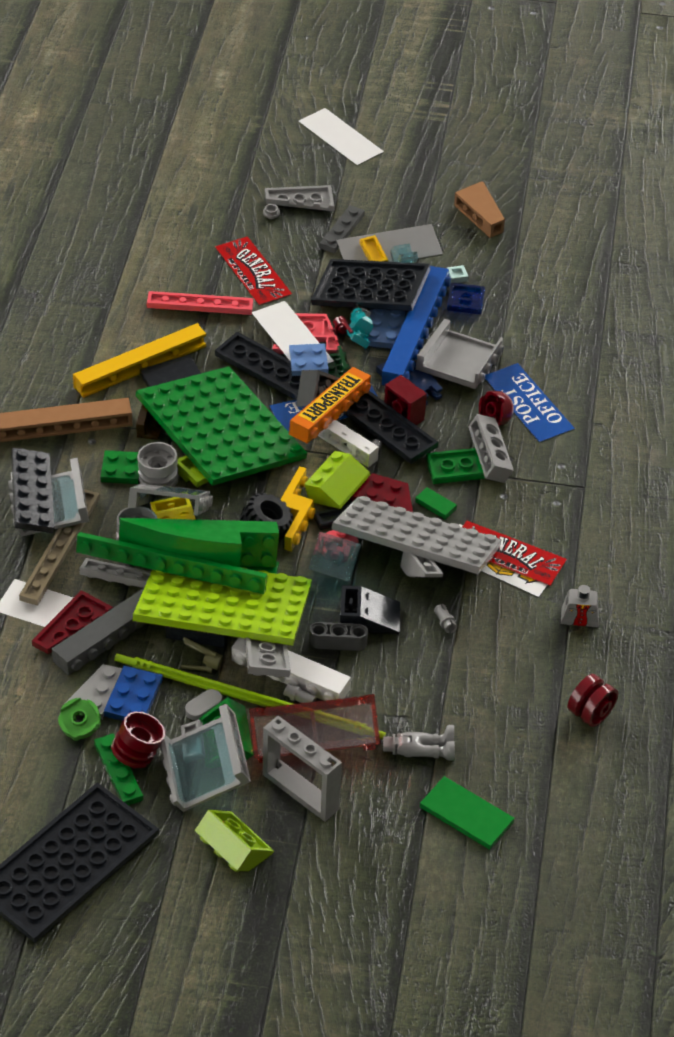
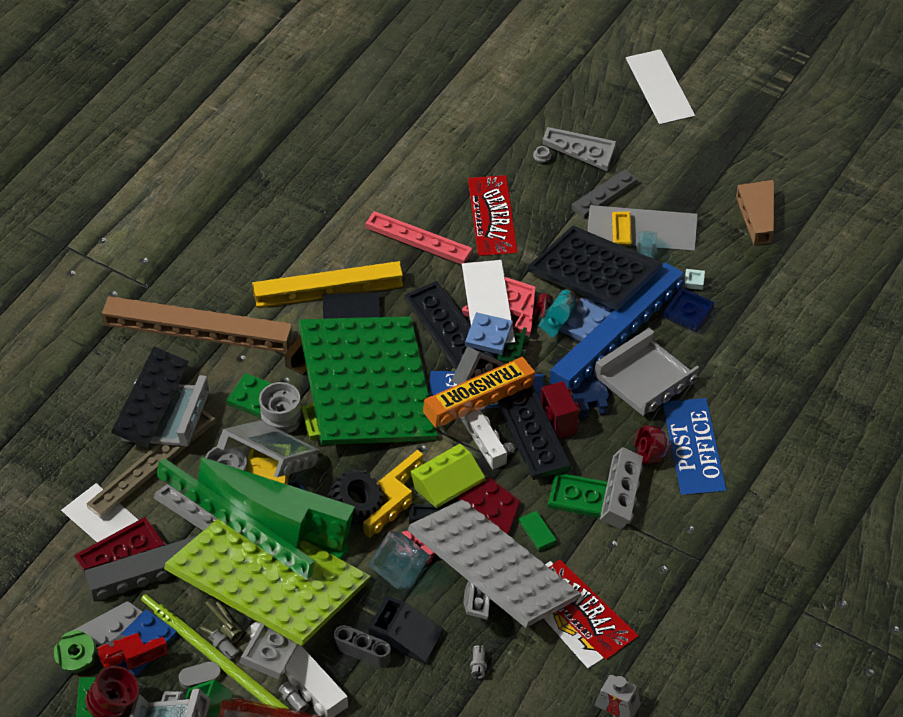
camera: 25 degrees right, 5 degrees up
none -> red plate [97,633,168,670]
none -> light grey pin [208,629,239,660]

